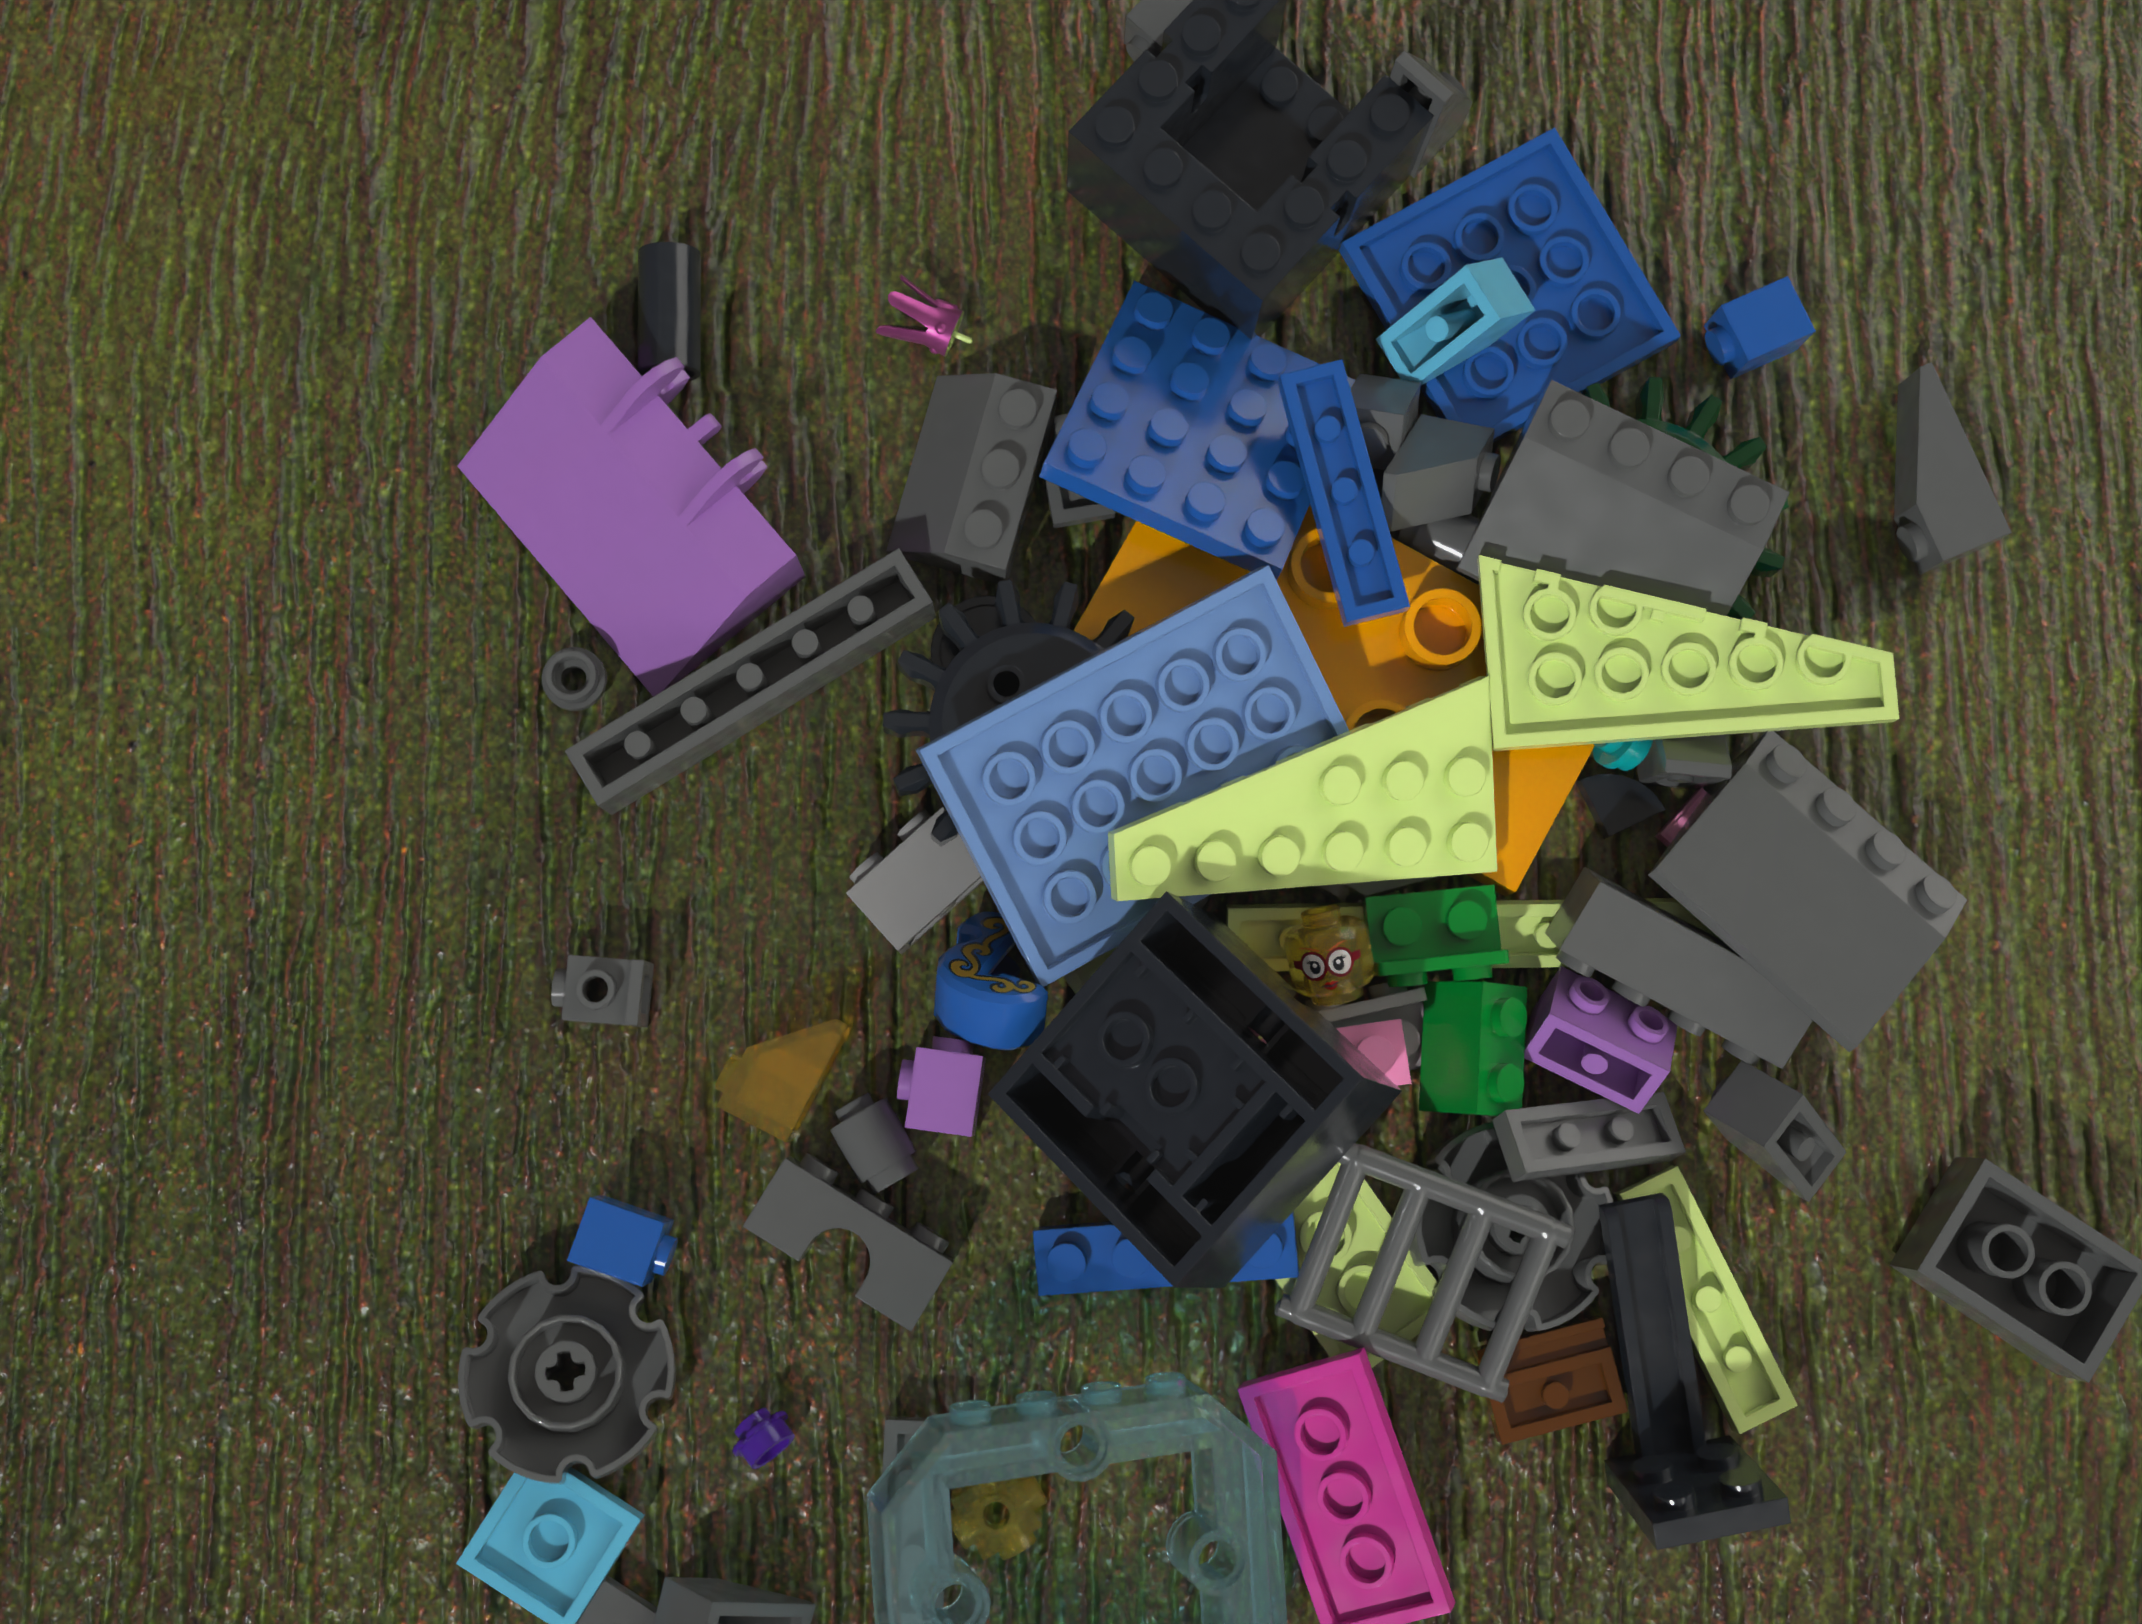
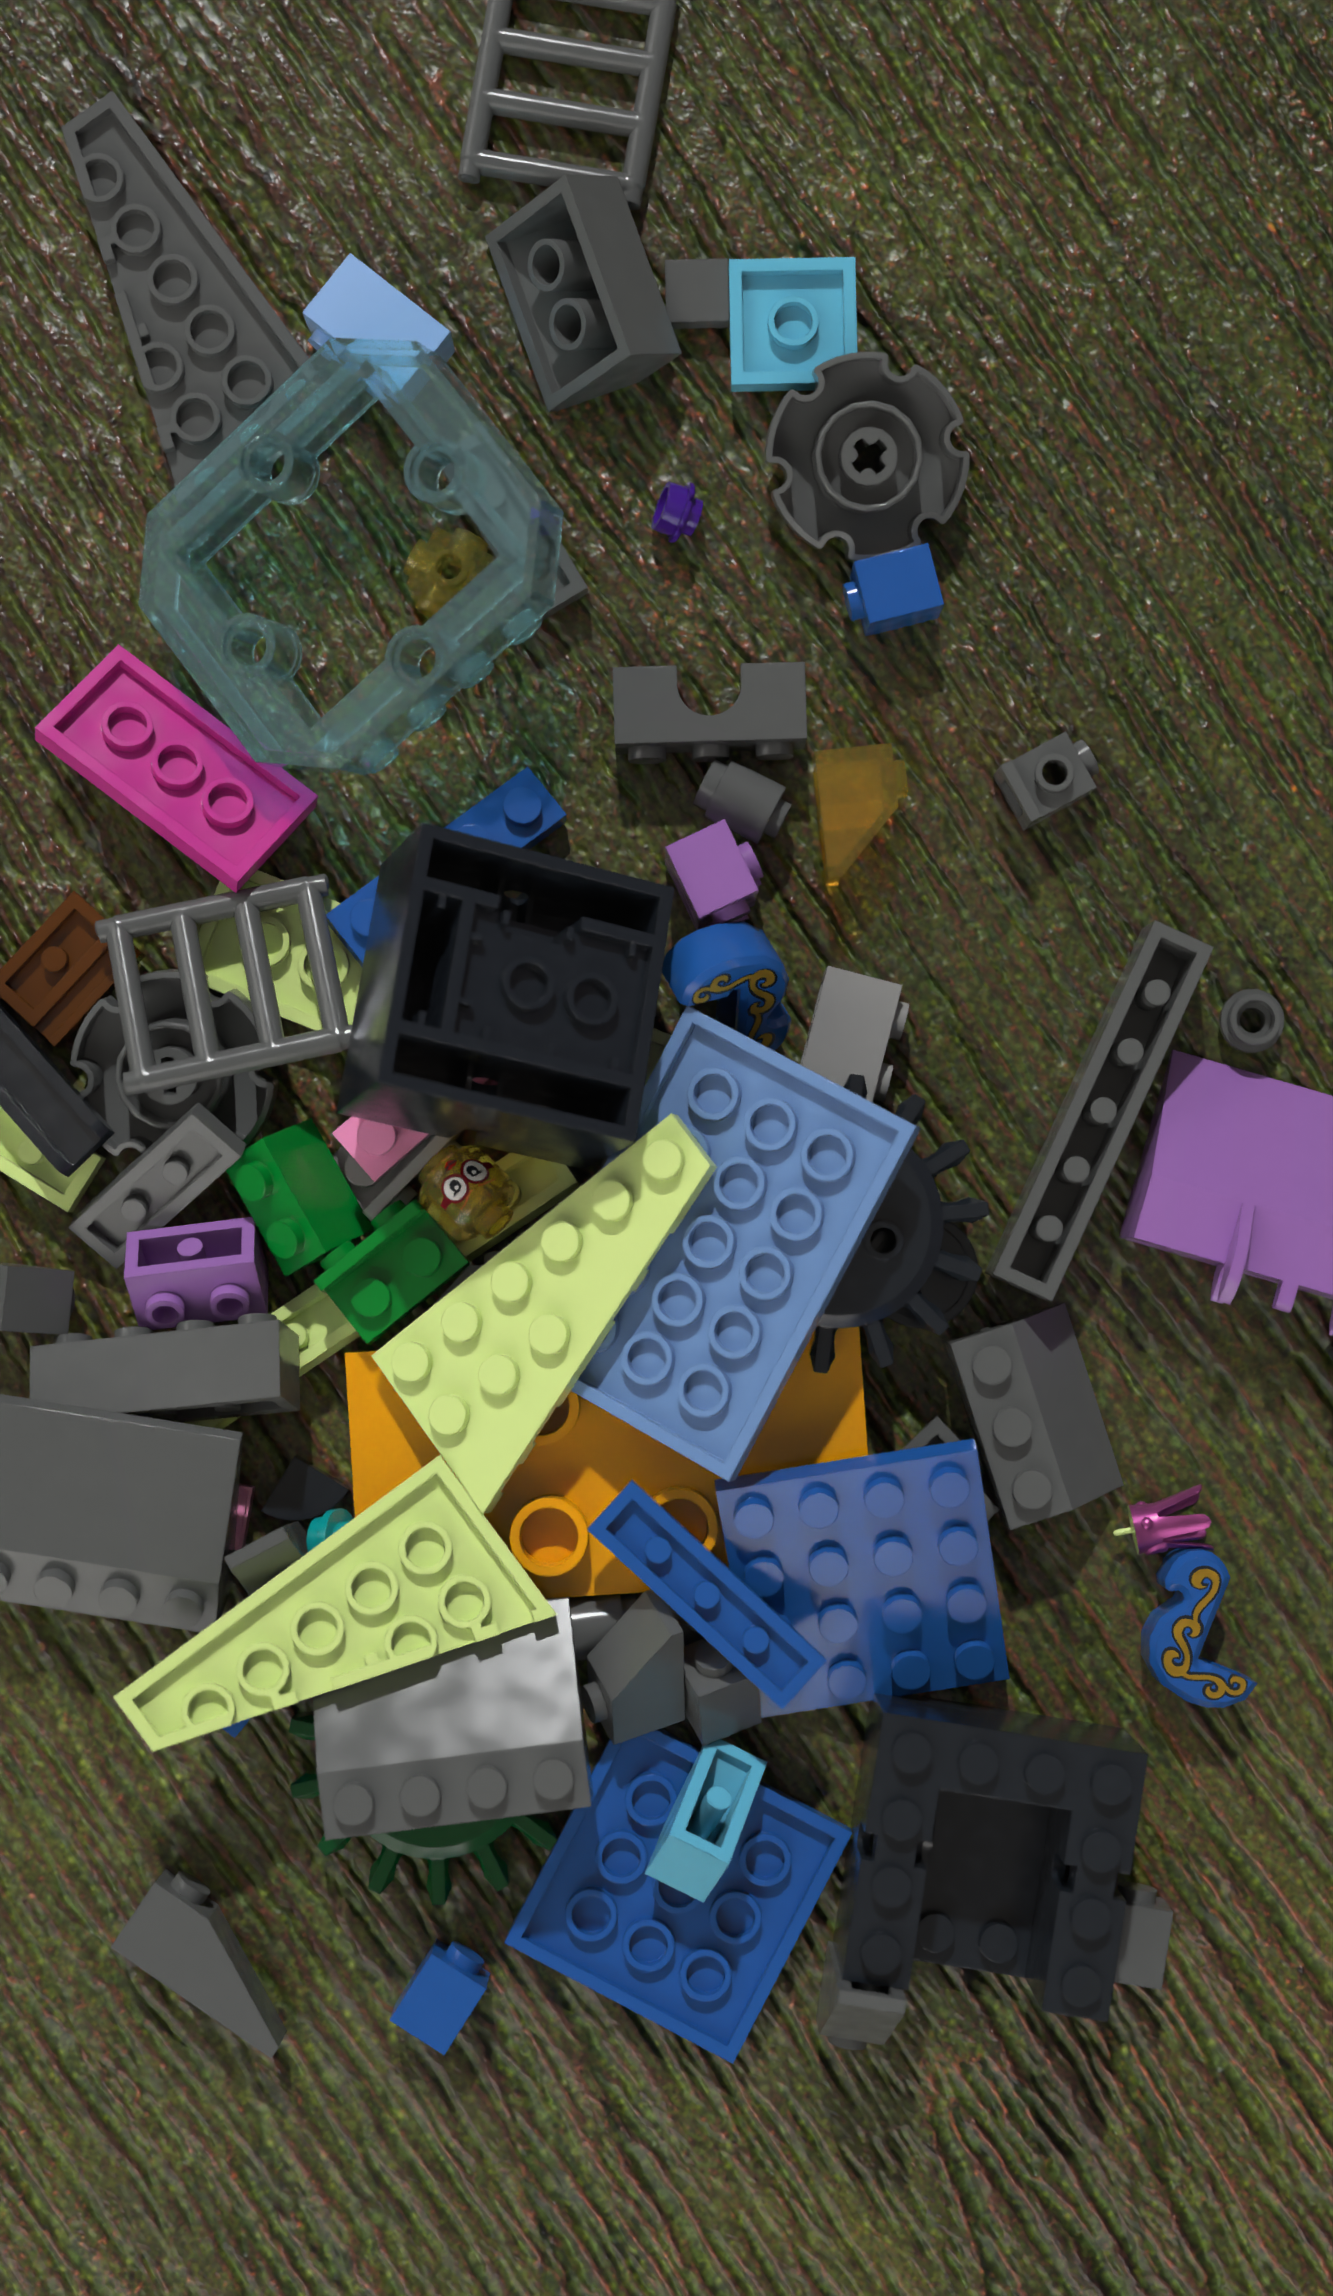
camera: 150 degrees right, 5 degrees up
none -> blue animal [1141,1548,1258,1708]

